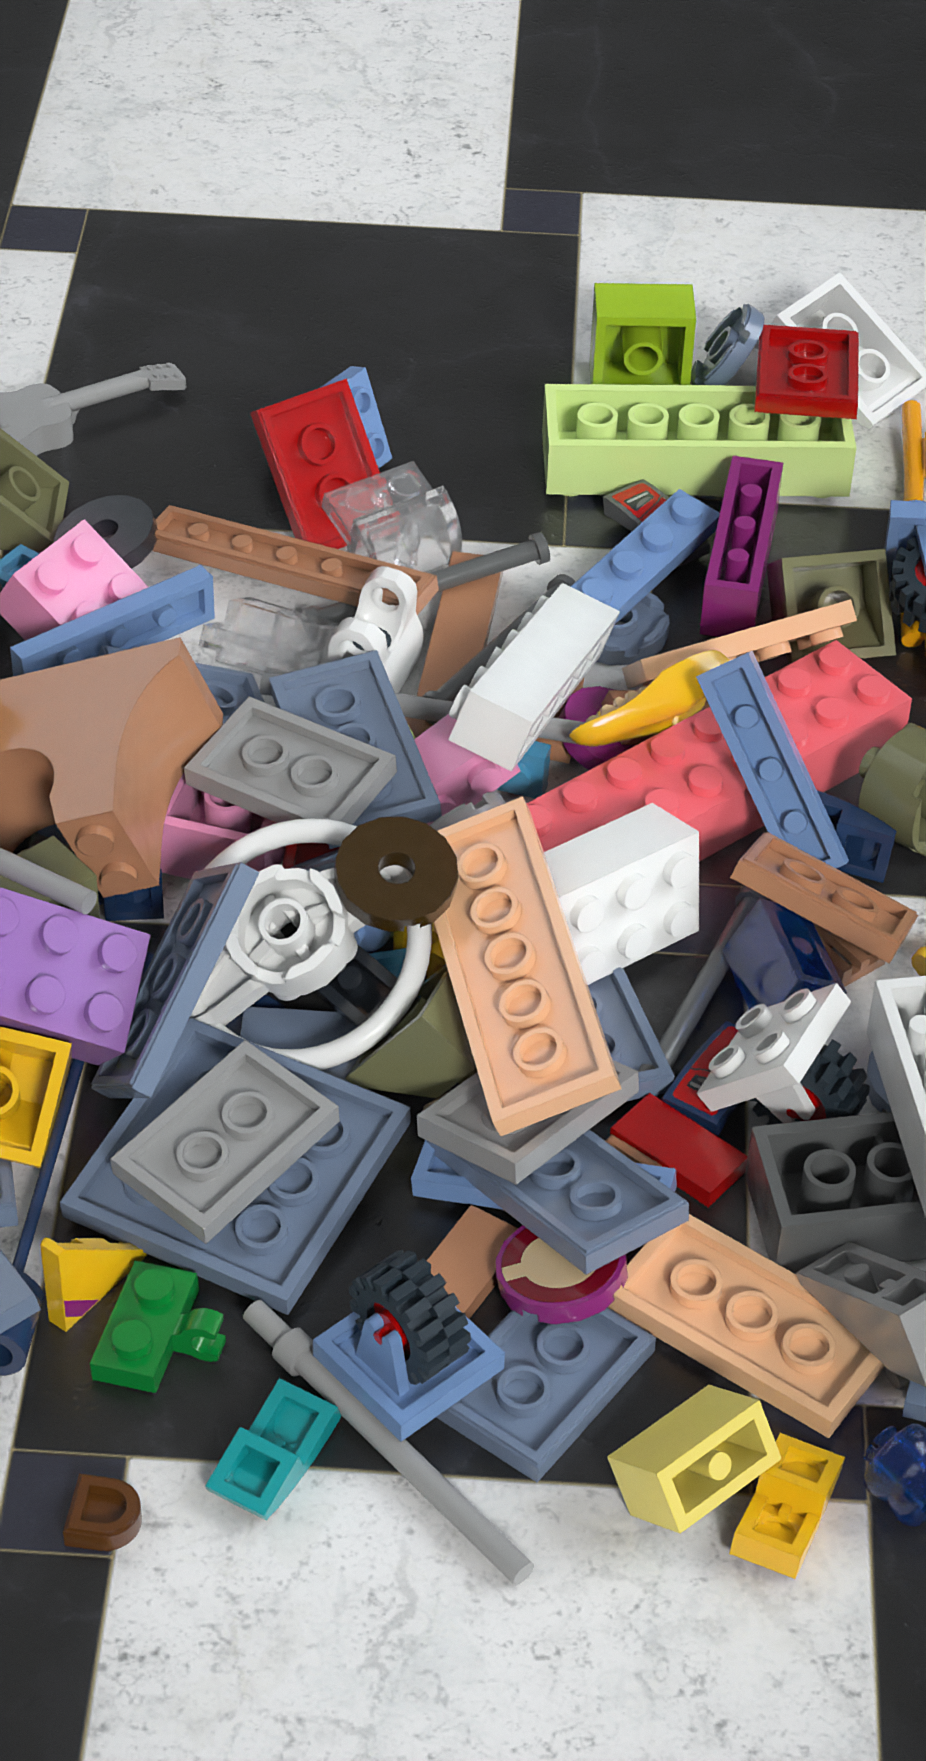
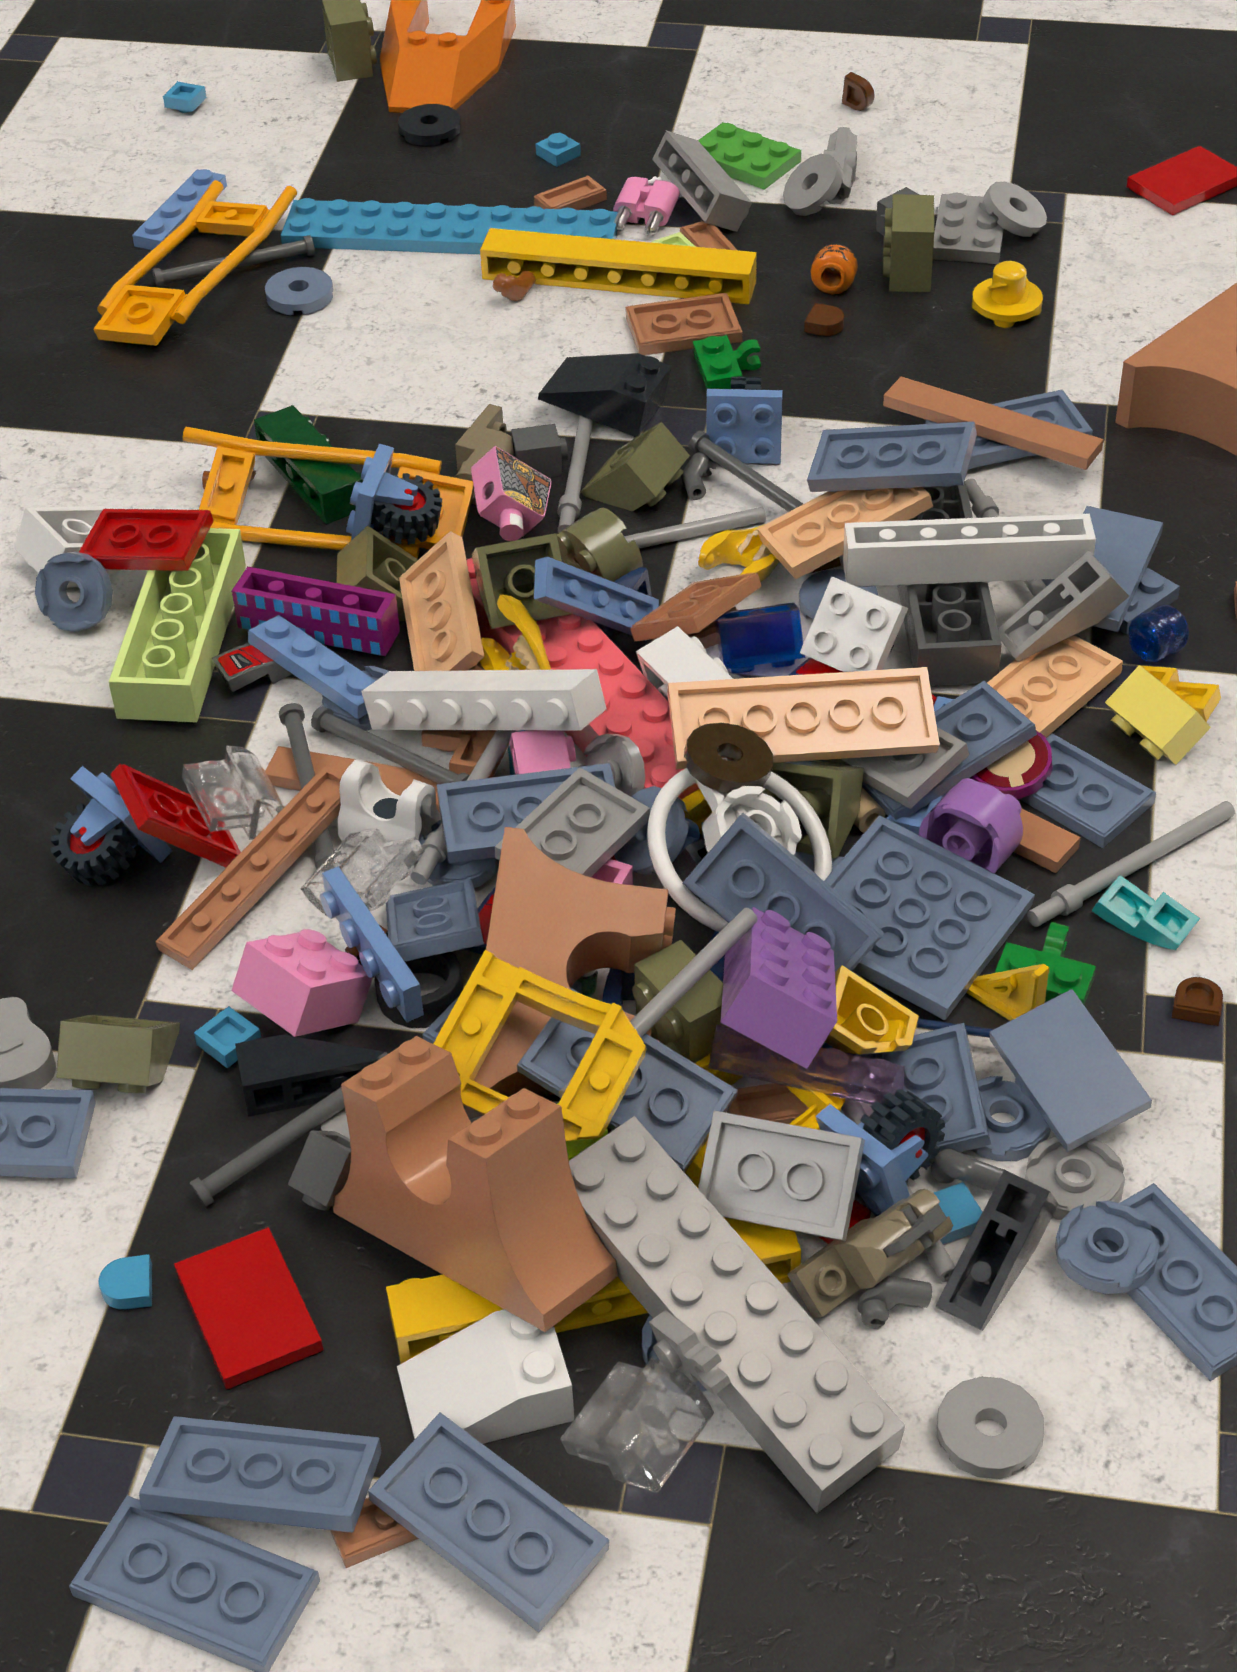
camera: 80 degrees left, 0 degrees up
black tile [54,495,158,569] -> none
light grey plate [110,1040,340,1244] -> none
plate [313,1249,505,1442] -> none
lime brick [589,283,696,385] -> none
none -> olive slope [472,533,572,629]
none -> medium lavender brick [919,778,1023,874]

